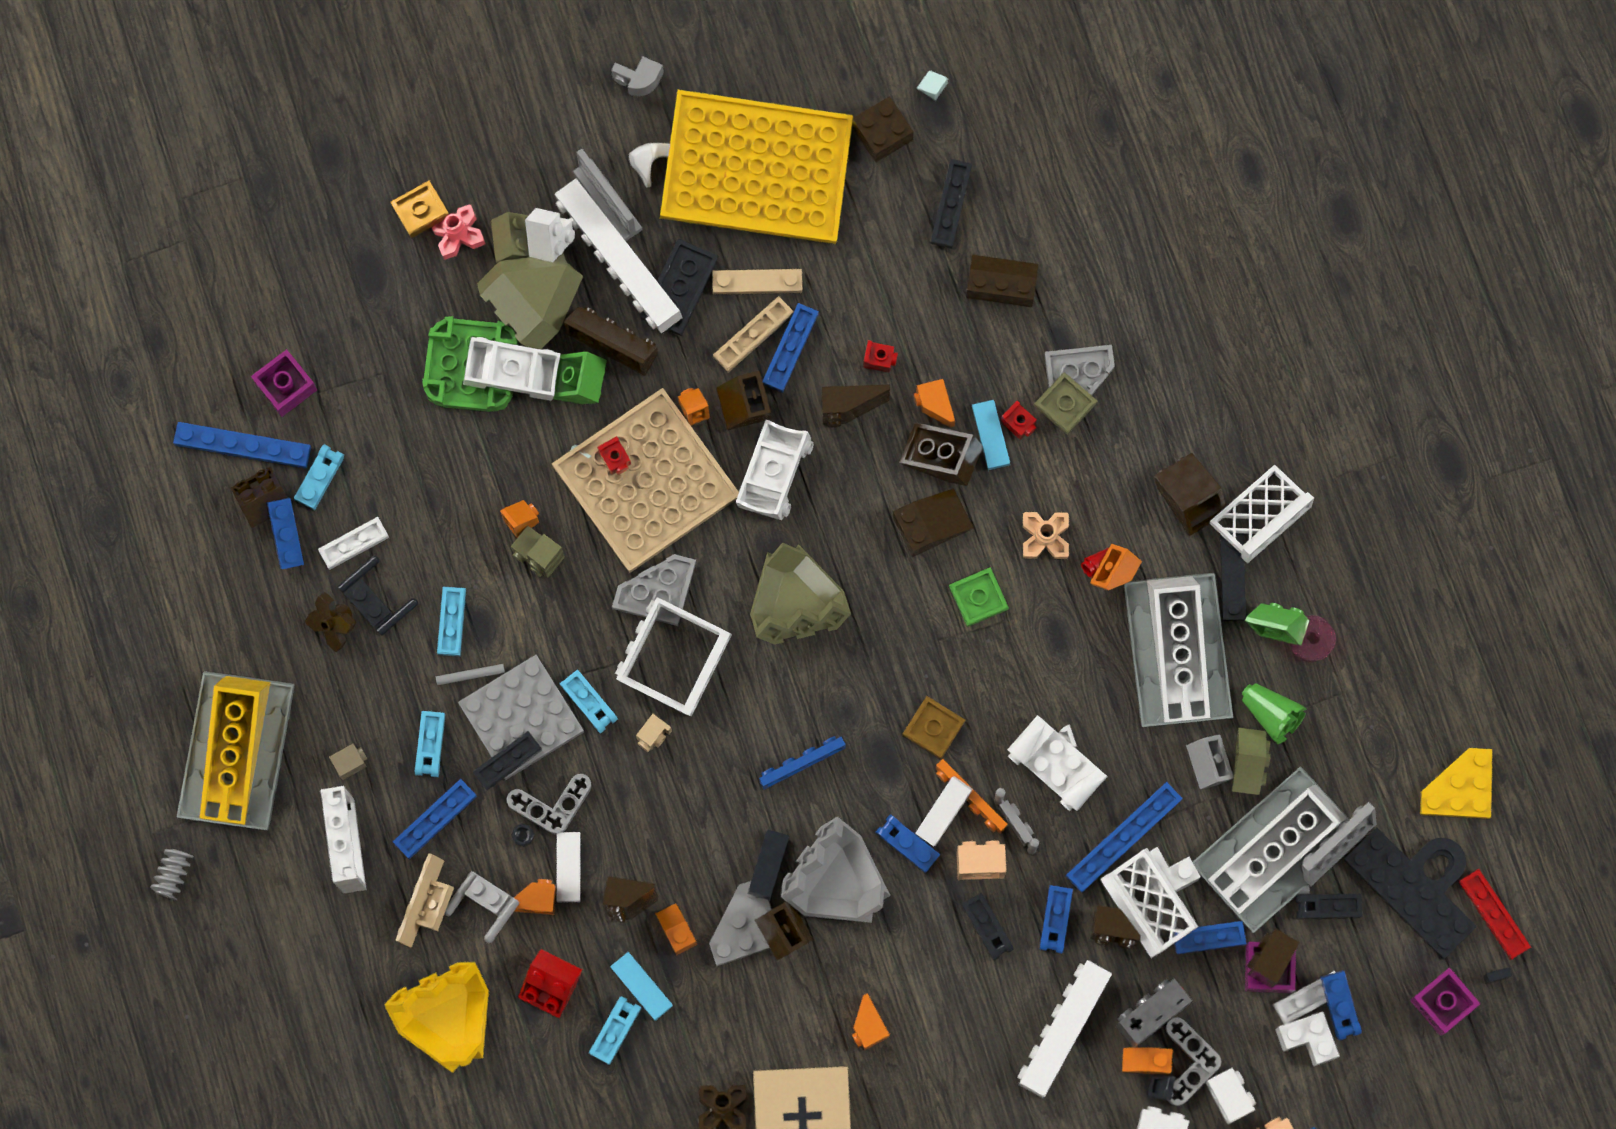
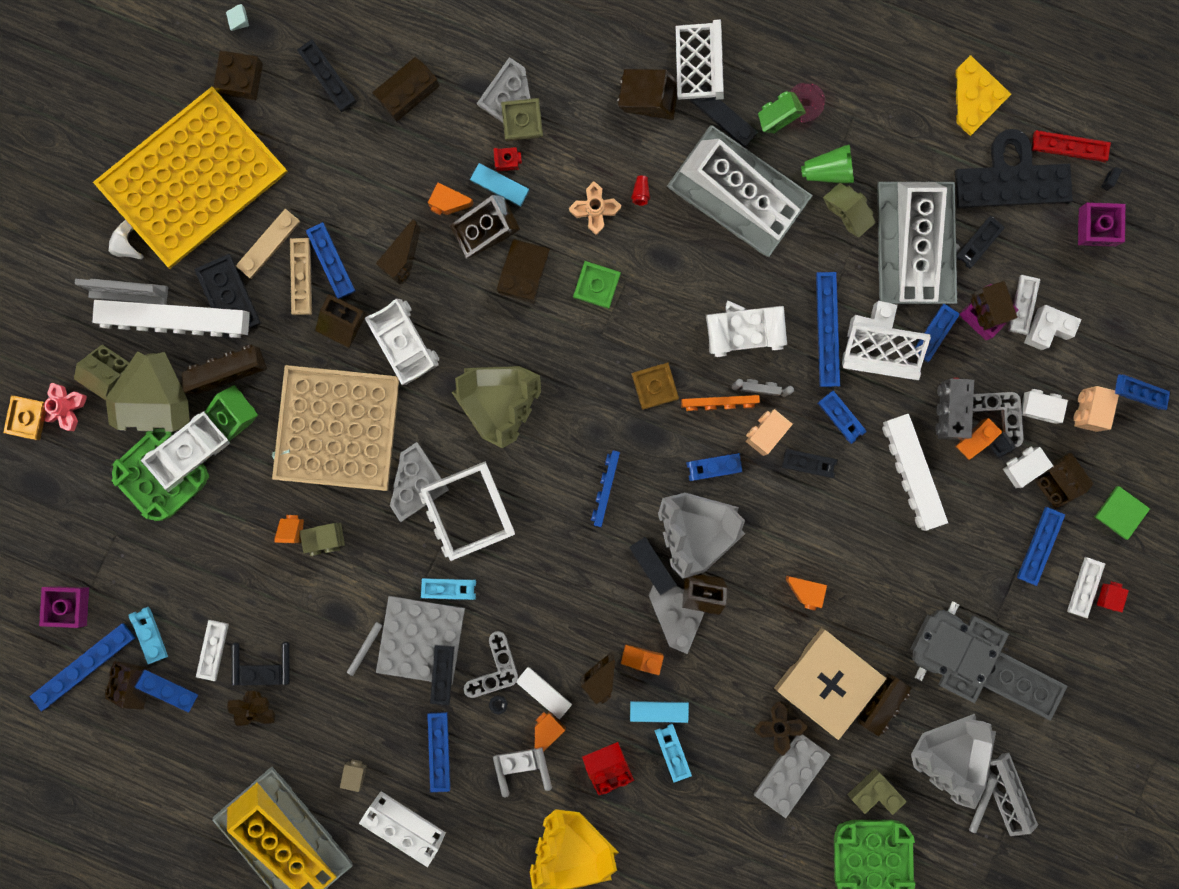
camera: 50 degrees left, 10 degrees up
tan bracket [396,853,454,947] -> none
medium azure plate [415,711,445,777] -> none
medium azure tile [437,587,466,656] -> none
white brick [525,208,575,262] -> none
red brick [597,436,631,475] -> none
light grey brick [611,57,664,96] -> none
tan brick [636,714,672,752] -> none
orange slope [678,388,710,426] -> none
red brick [863,340,898,373] -> none
white tile [915,776,973,846] -> none
orange slope [1090,544,1142,590] -> none
dark brown slope [1090,905,1141,949] -> none
light grey brick [1186,735,1234,789] -> none
light grey plate [1302,802,1377,886] -> none
blue plate [1320,971,1362,1040] -> none

